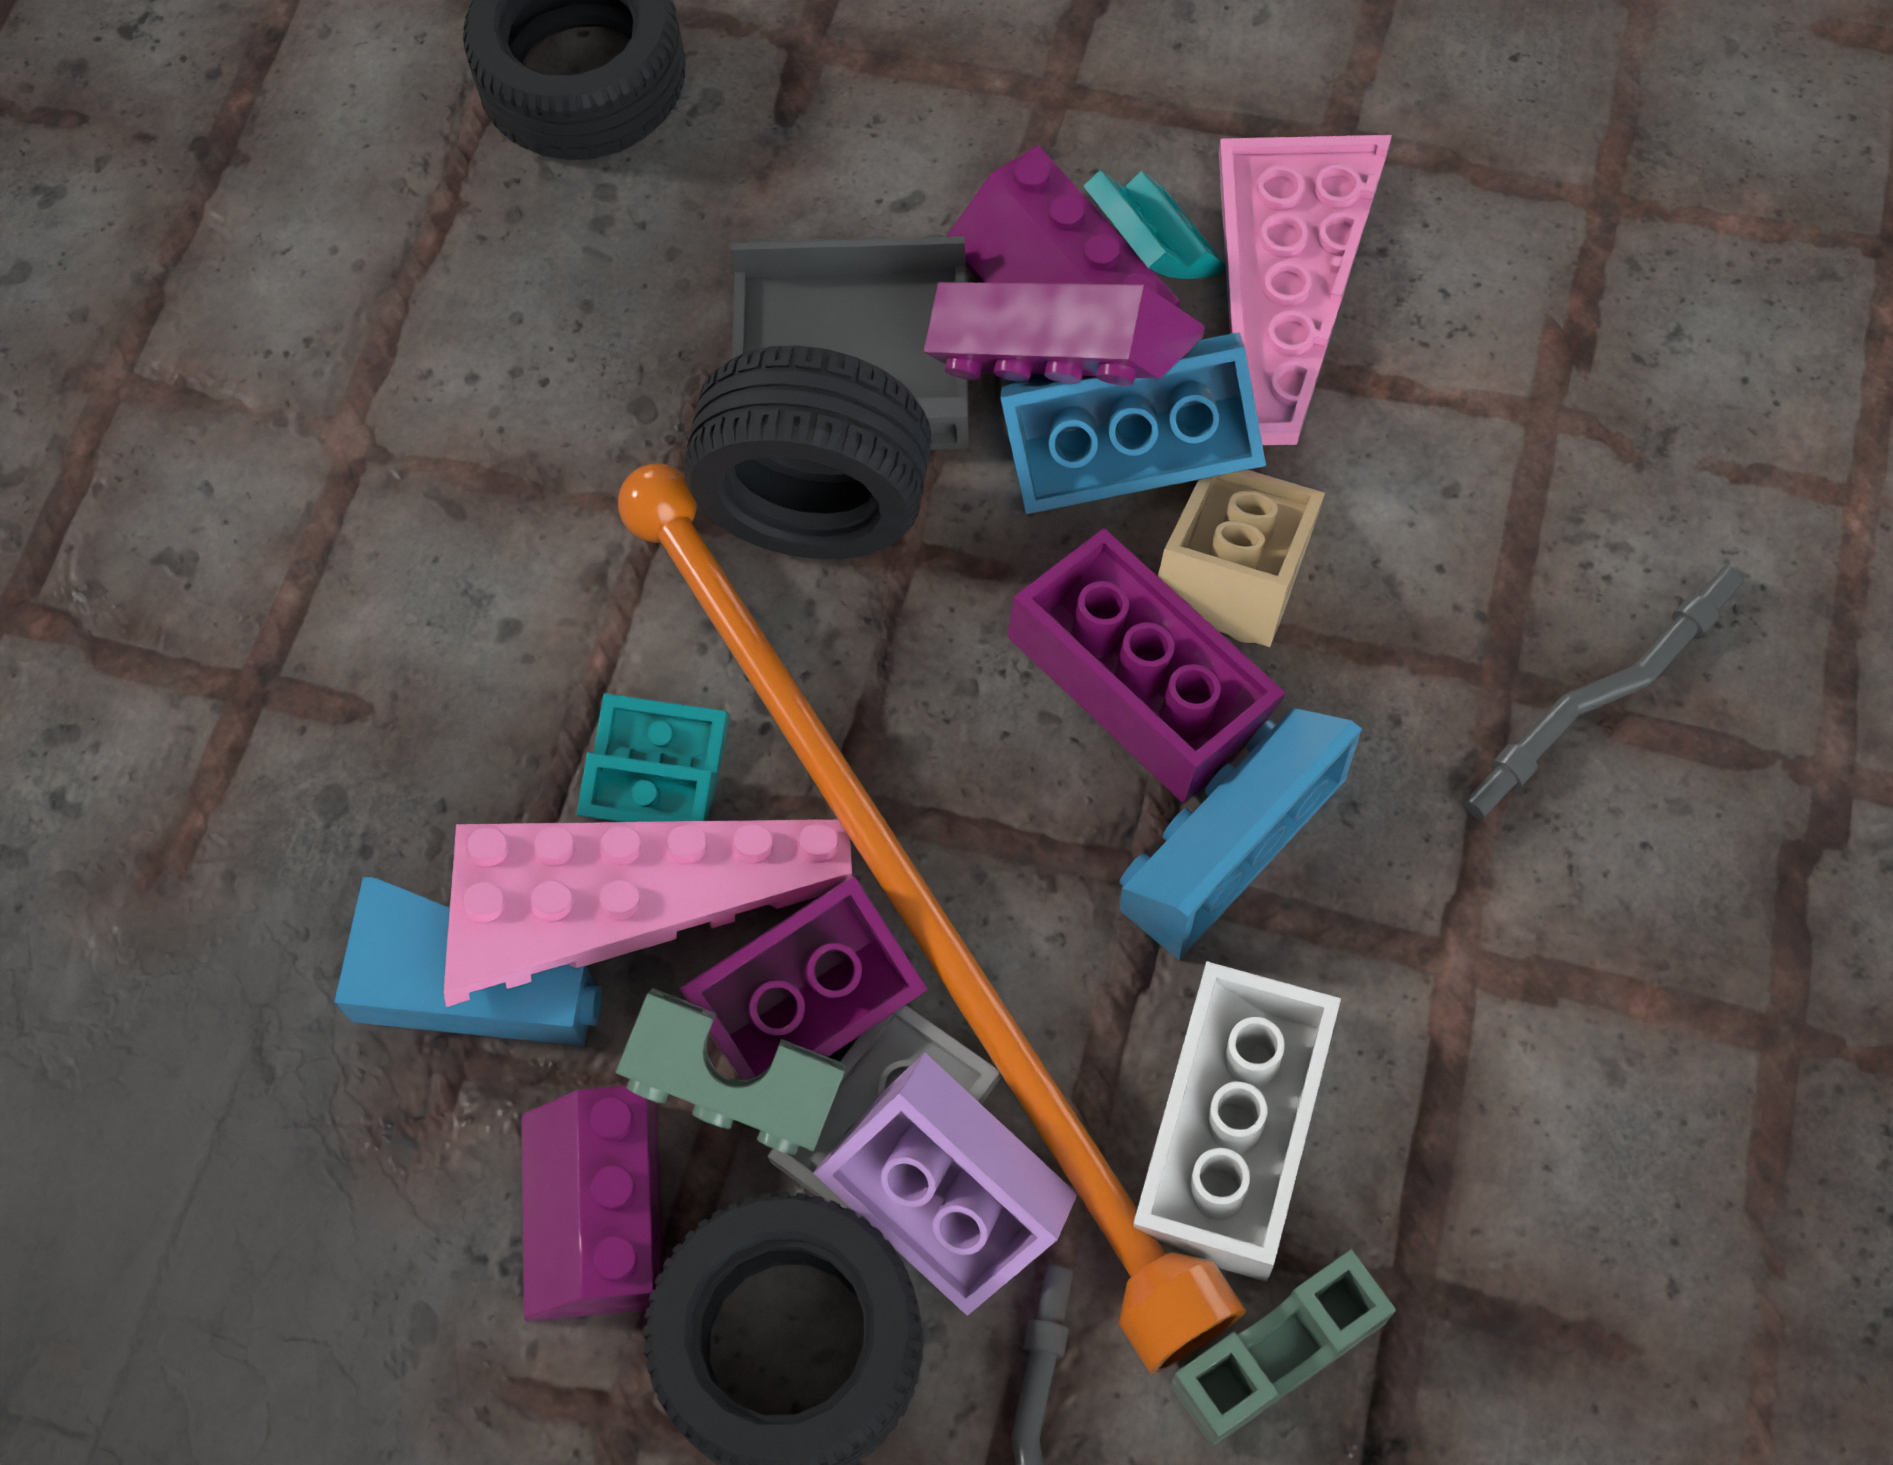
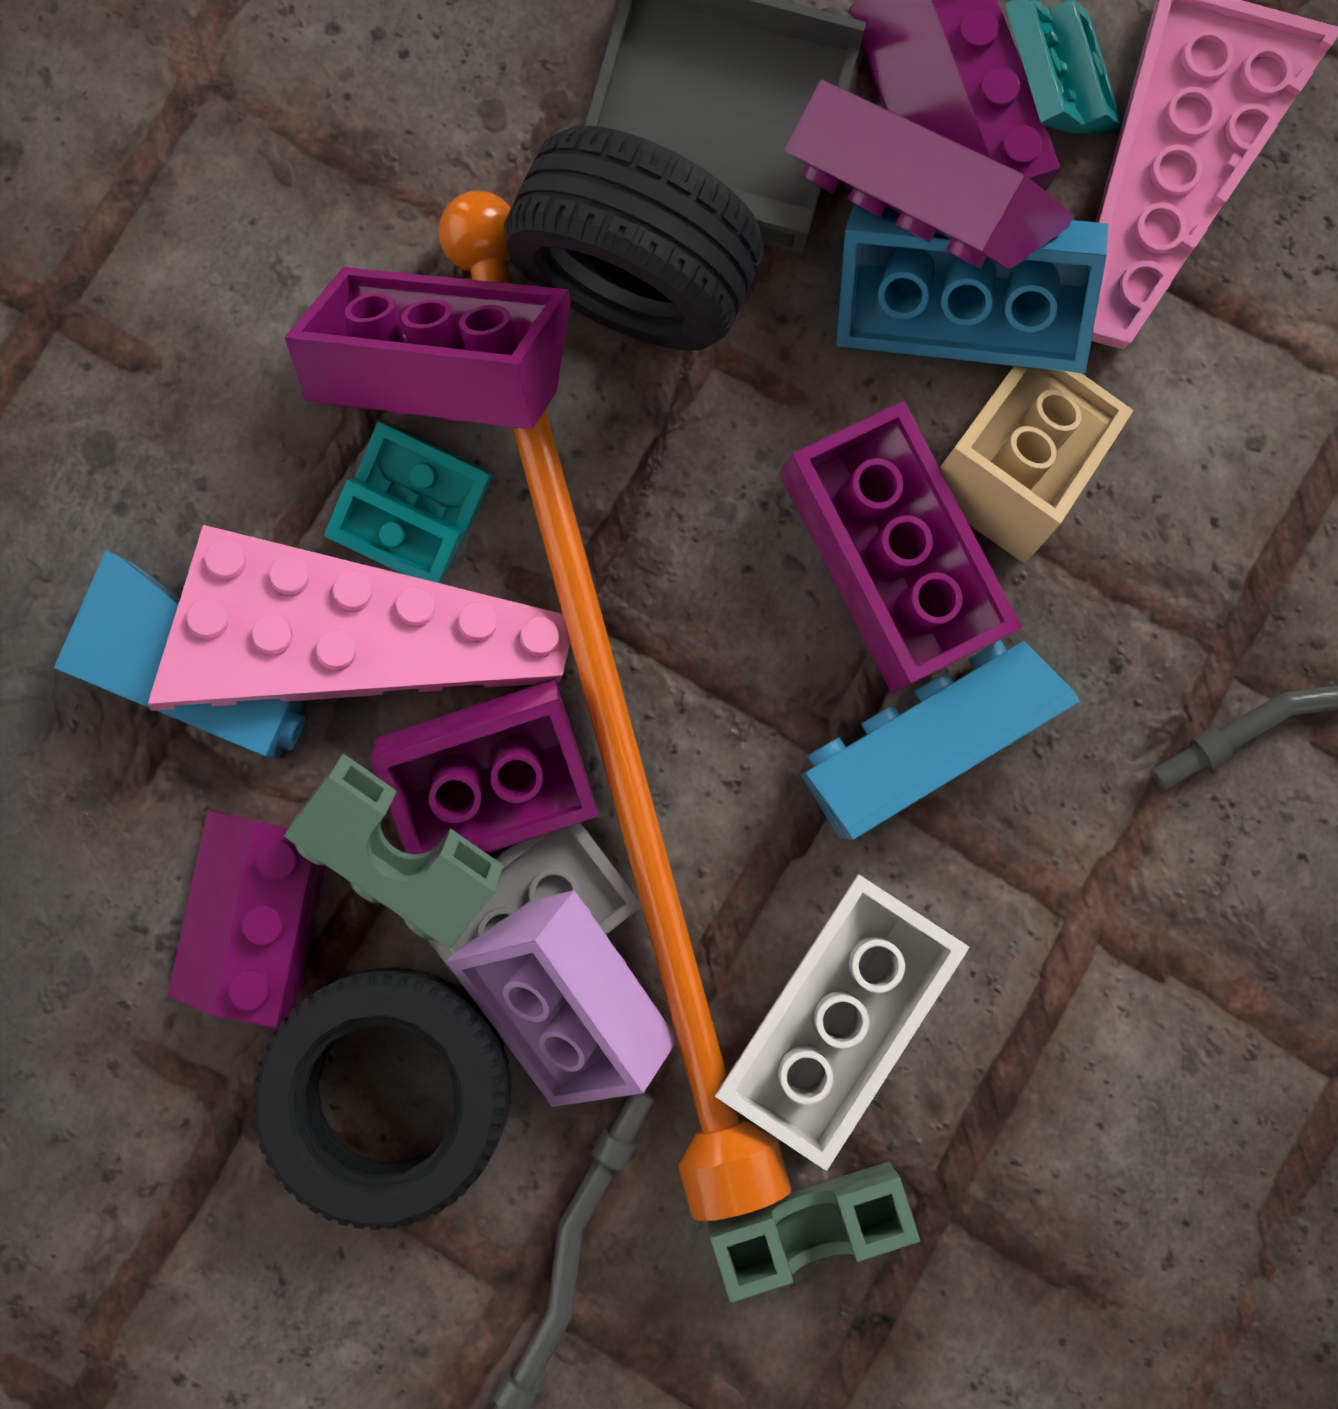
camera: 10 degrees right, 20 degrees up
none -> magenta slope [284,267,571,430]

